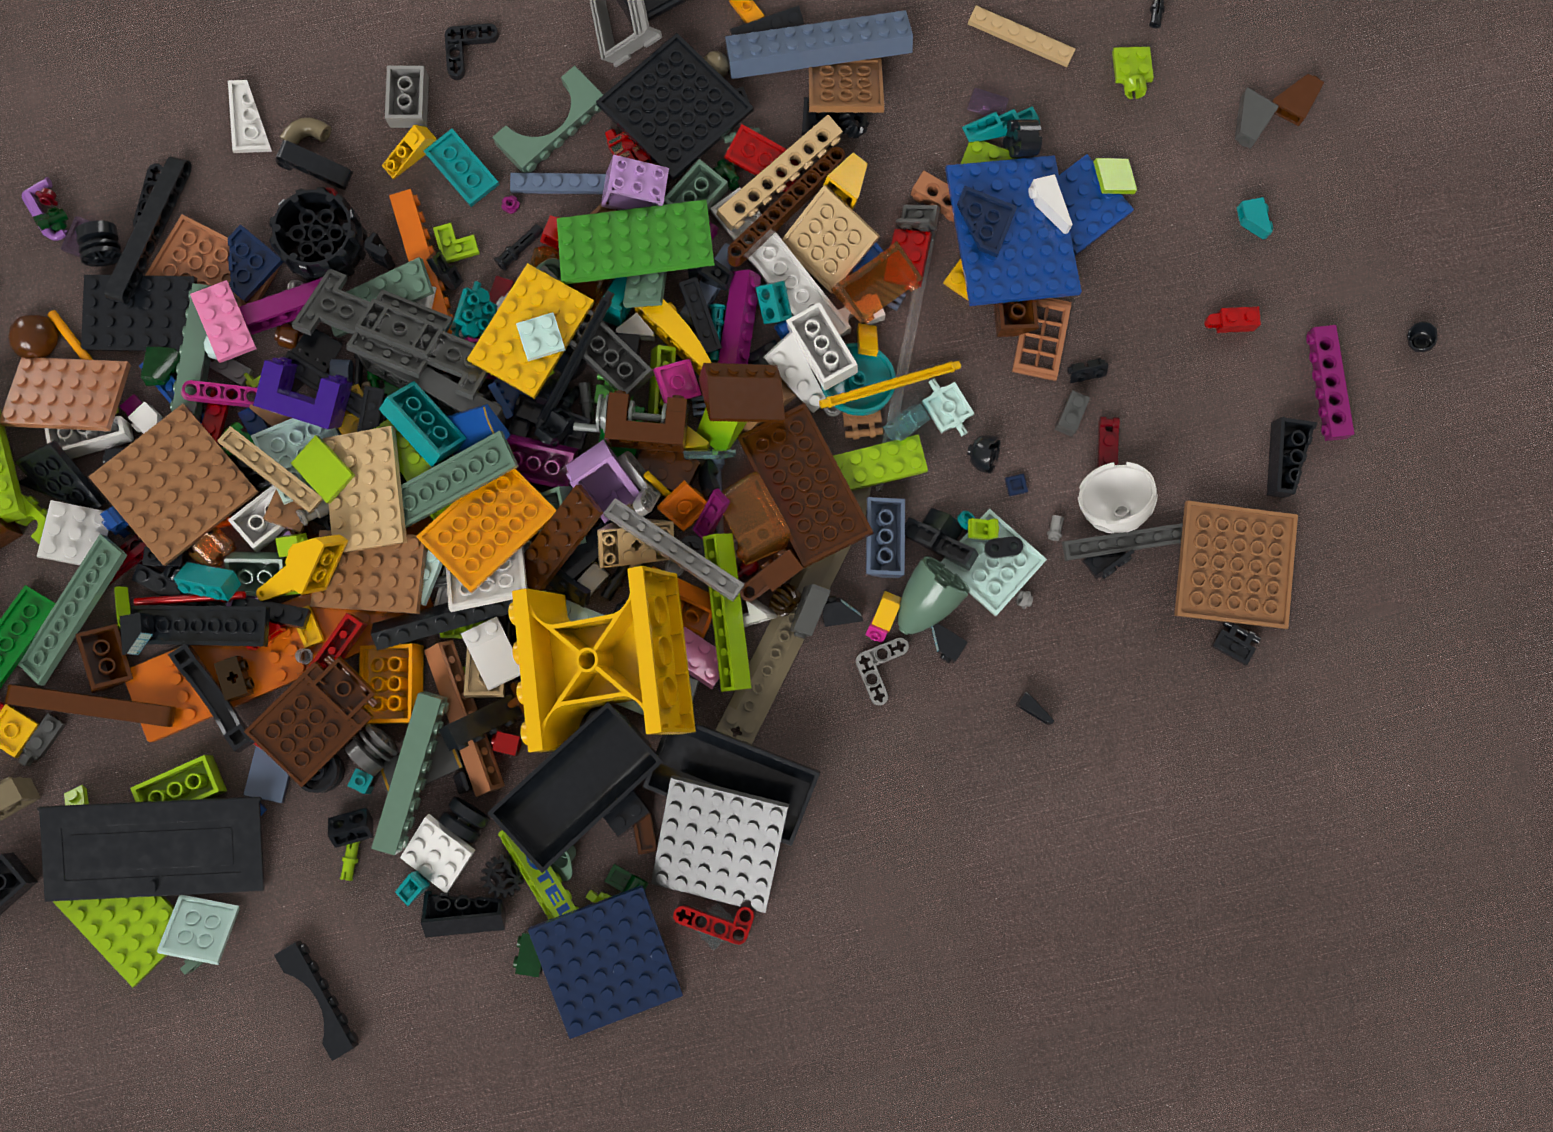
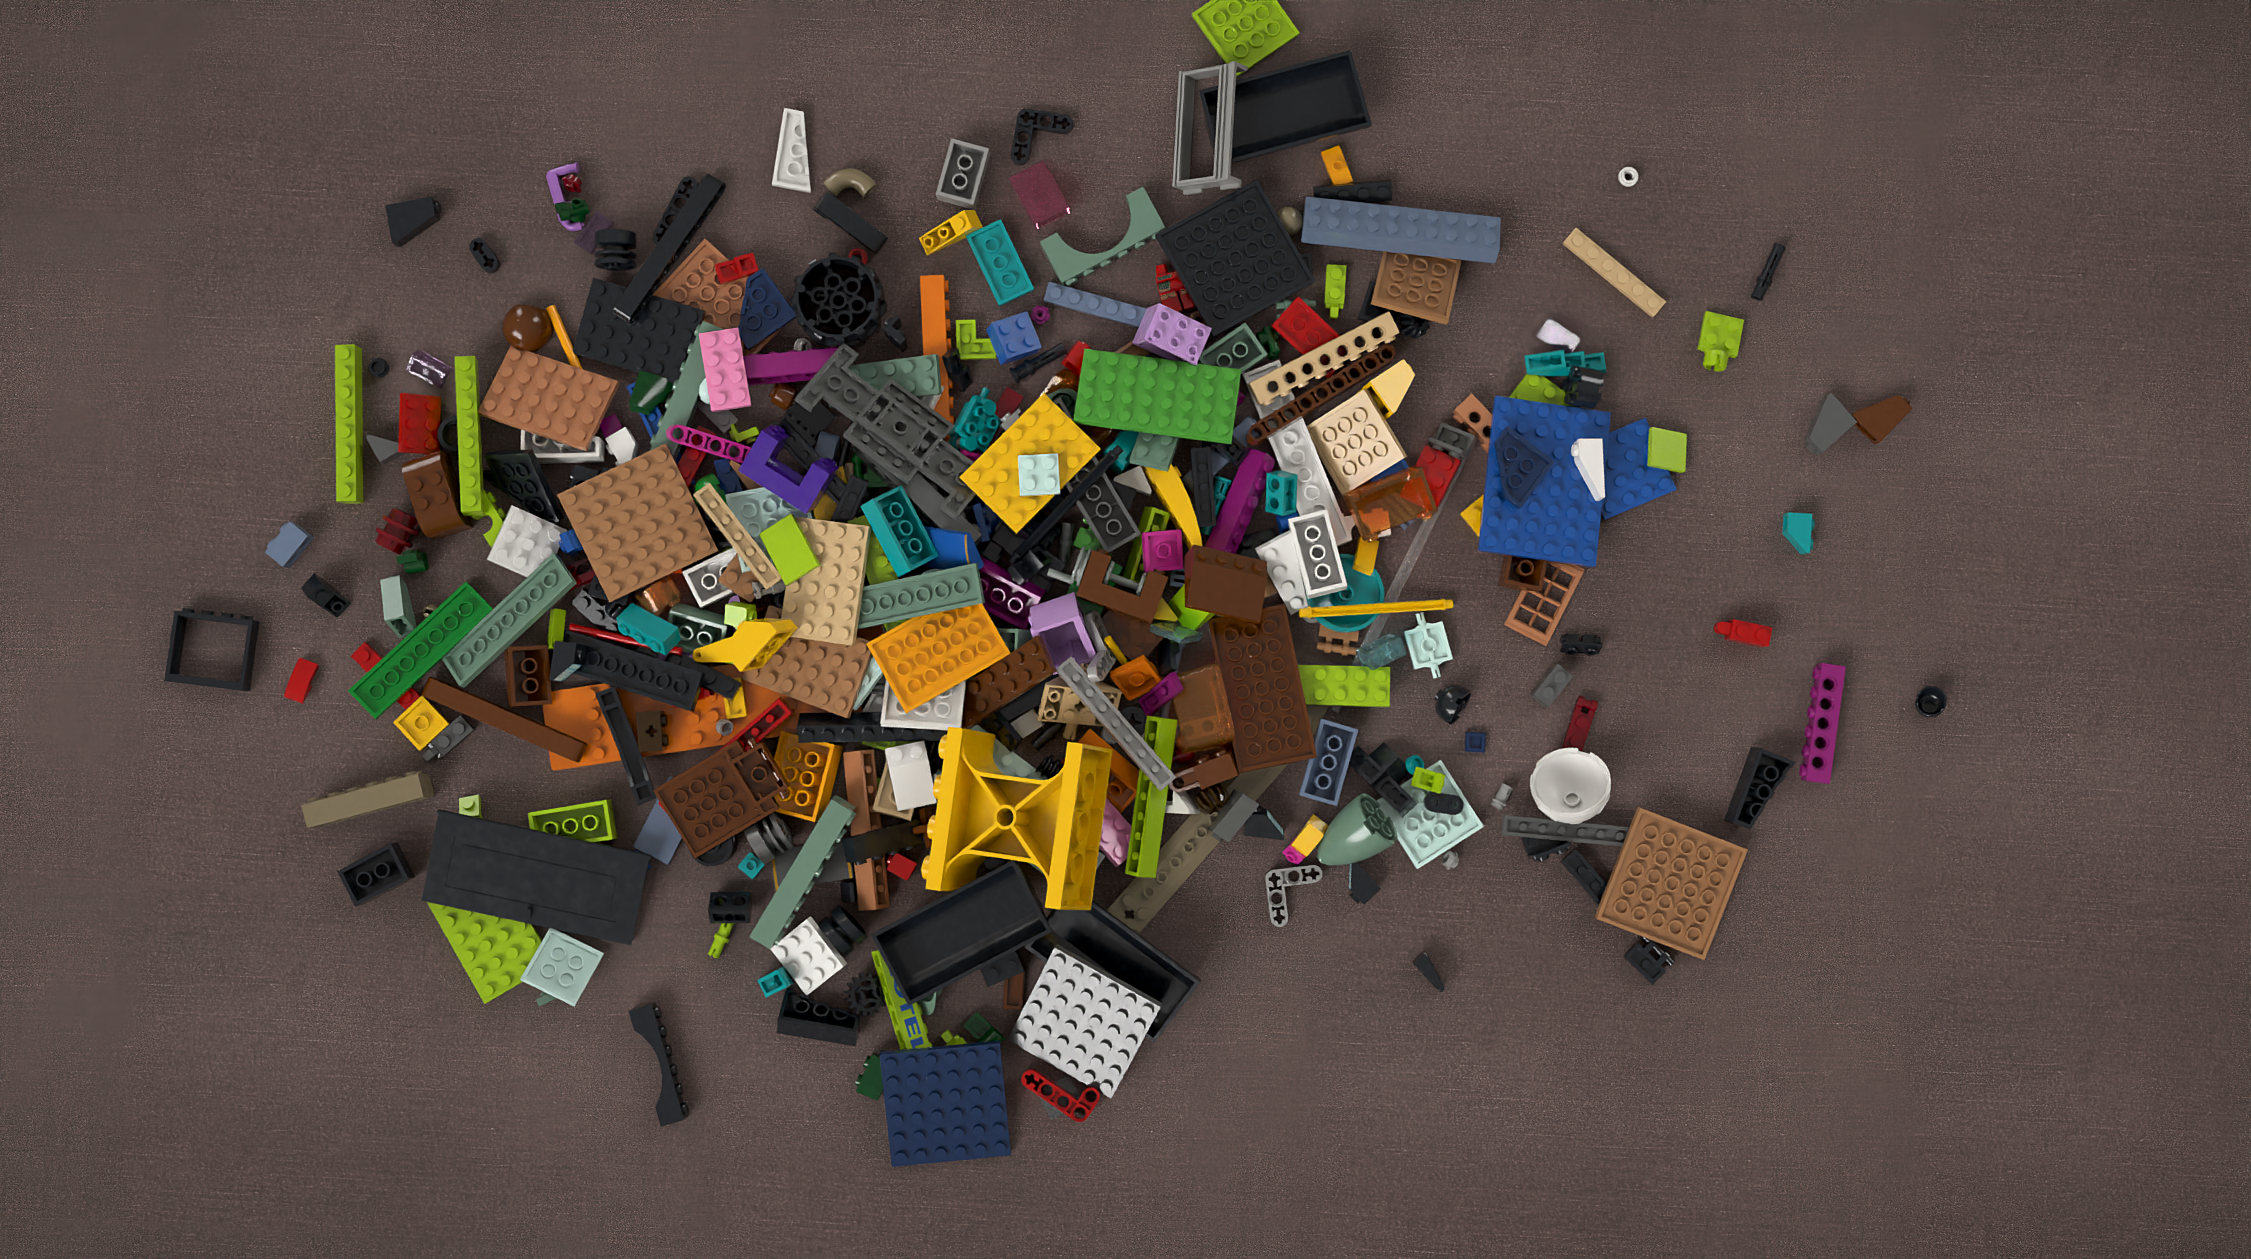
camera: 15 degrees right, 5 degrees up
none -> red slope [714,253,759,285]
none -> blue brick [986,311,1042,365]
none -> clear pink slope [1009,161,1070,230]
none -> lime hinge [1324,264,1346,319]
none -> black plate [1560,849,1607,906]

